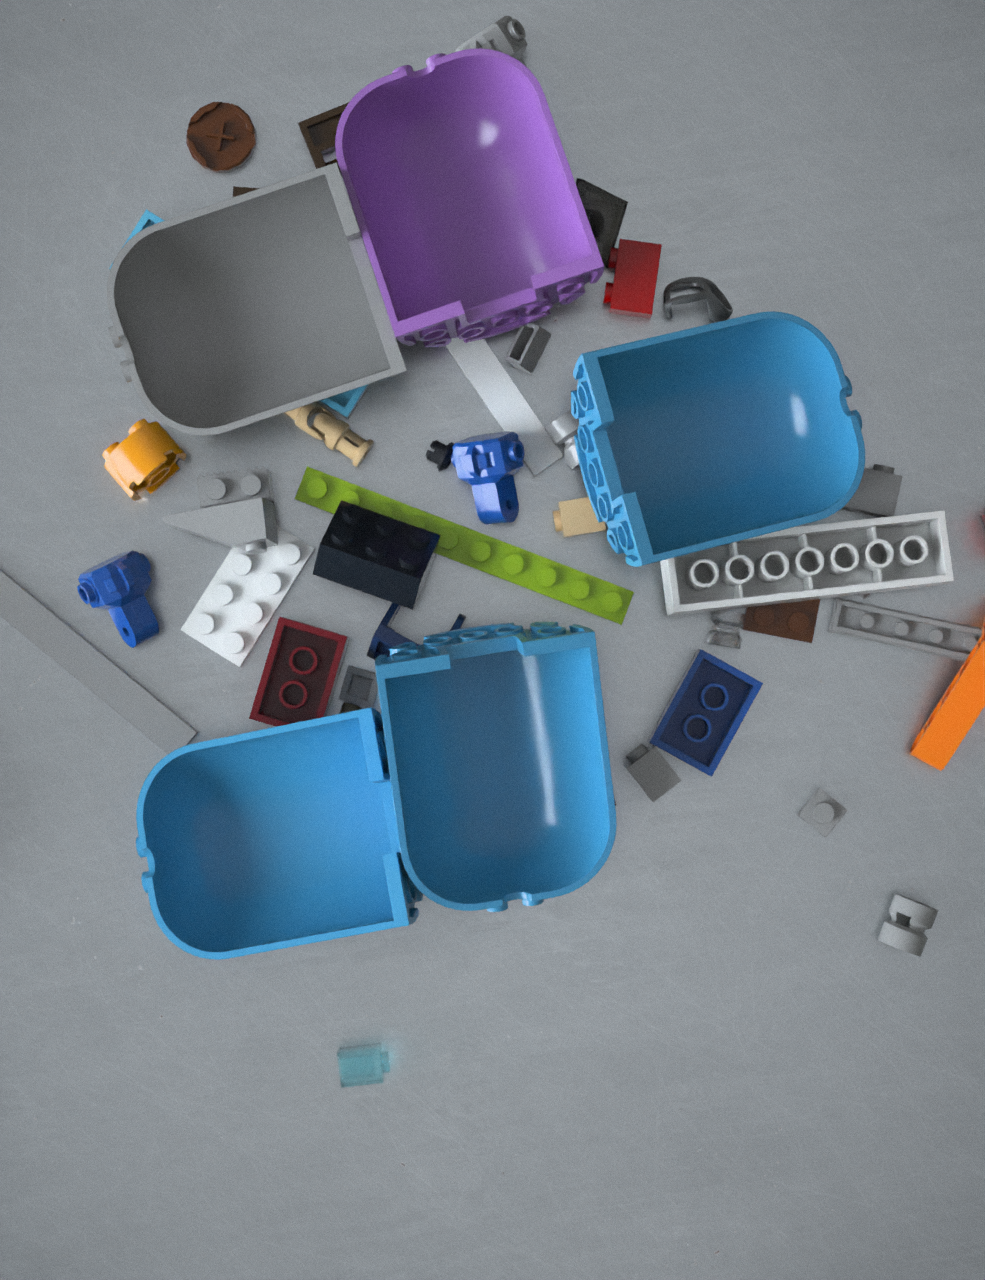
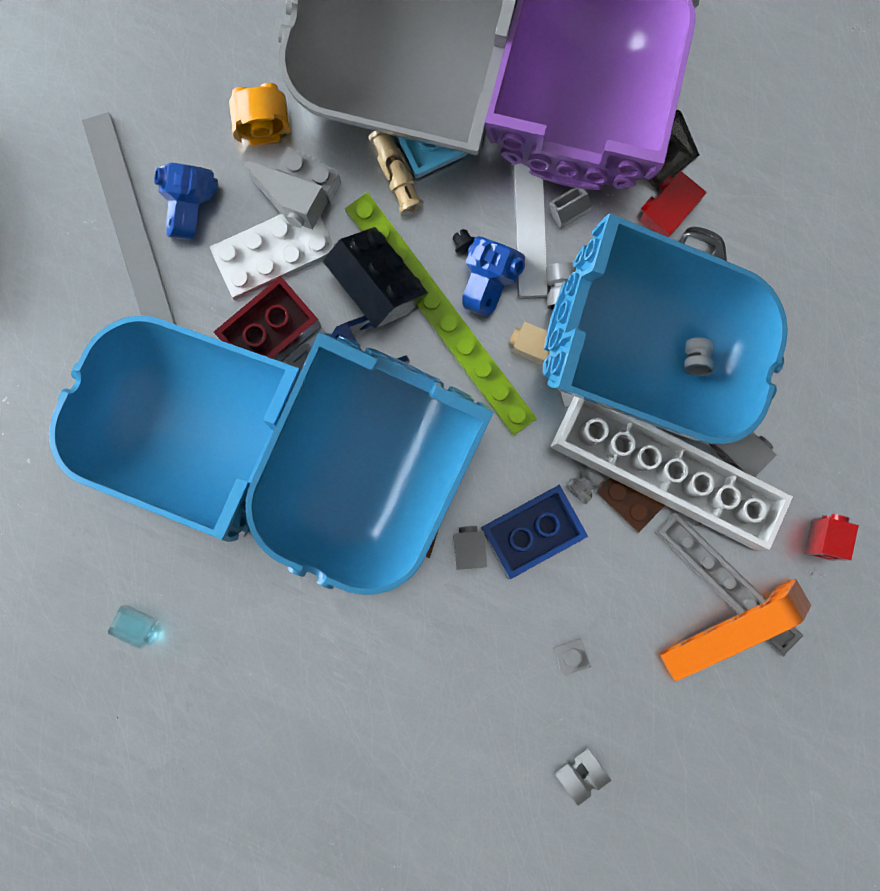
camera: 35 degrees right, 5 degrees down
none -> light grey wheel [684,338,714,376]

